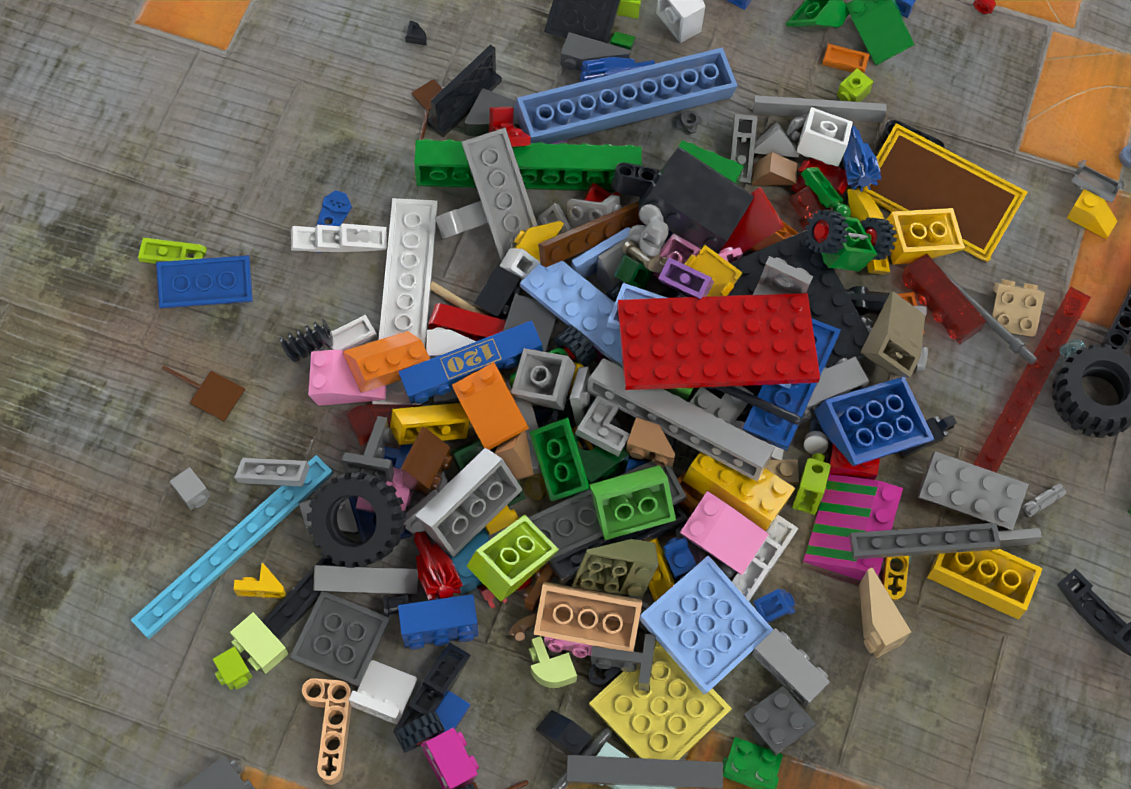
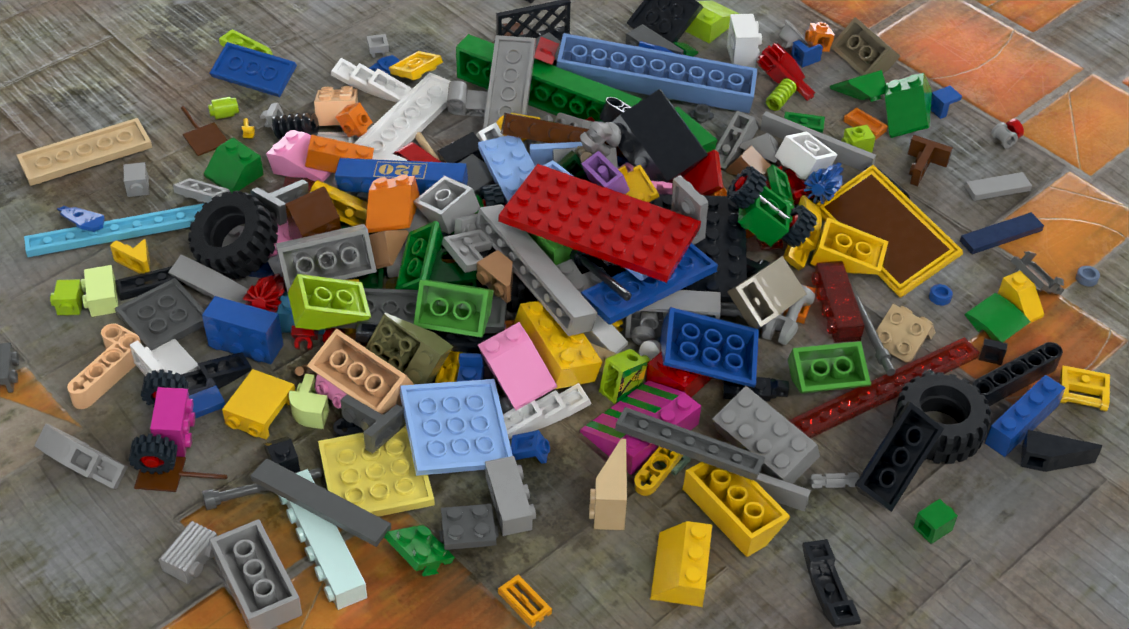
camera: 30 degrees right, 20 degrees down
none -> tan plate [17,118,152,186]
none -> piece [57,206,105,232]
none -> green slope [204,137,264,193]
none -> lime brick [208,96,239,120]
none -> yellow panel [222,369,295,440]
none -> yellow hand [242,118,255,138]
none -> light grey tile [260,103,285,130]
none -> light nougat slope [314,86,358,126]
none -> orange brick [335,102,373,137]
none -> light grey tile [367,34,389,58]
none -> yellow plate [389,51,443,80]
none -> light orange tile [498,574,552,628]
none -> light grey tile [632,326,655,346]
none -> yellow slope [650,521,712,607]
none -> red piece [757,43,816,101]
none -> lime piece [766,78,796,111]
none -> green plate [784,111,825,134]
none -> bright green slope [787,341,871,393]
none -> black slope [855,401,944,512]
none -> reddish brown bracket [908,135,953,186]
none -> blue tile [929,284,953,306]
none -> dark blue tile [960,212,1044,254]
none -> green slope [964,293,1031,342]
none -> light grey tile [965,172,1032,201]
none -> black plate [979,338,1008,365]
none -> light grey bush [991,122,1018,149]

